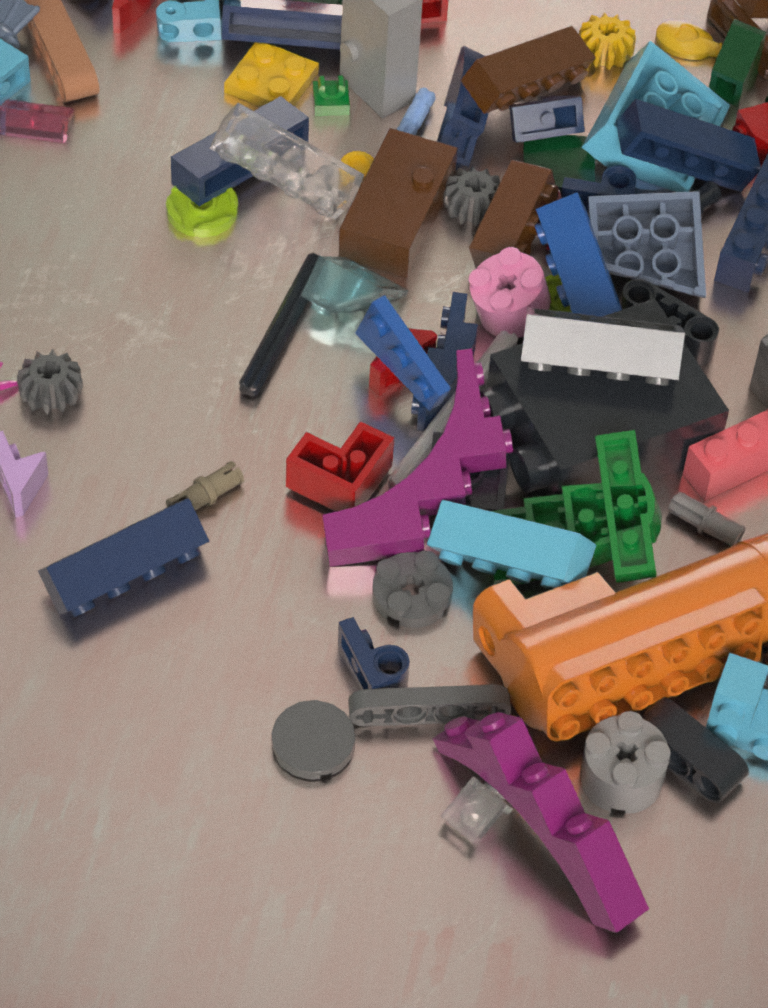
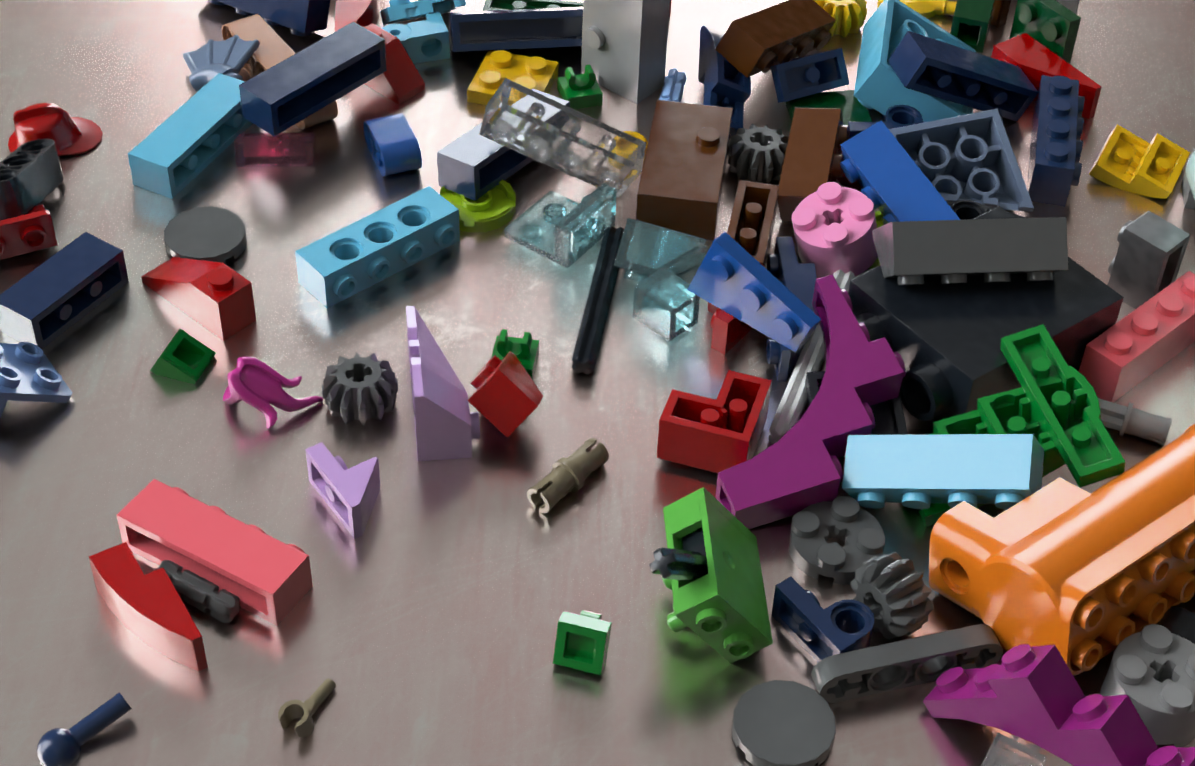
camera: 10 degrees left, 10 degrees down
dark blue brick [38,498,210,617] -> none
none -> dark blue brick [239,22,387,136]
none -> medium azure brick [295,186,460,308]
none -> blue beam [363,113,422,177]
none -> red slope [364,23,425,104]
none -> lavender wedge [406,306,480,461]
none -> red slope [467,351,543,438]
none -> green tile [491,329,539,380]
none -> clear light blue bracket [504,183,617,269]
none -> green tile [552,610,612,675]
none -> clear light blue brick [633,267,700,342]
none -> bright green piece [649,487,773,663]
none -> reddish brown brick [727,180,779,268]
none -> dark grey gear [850,552,934,640]

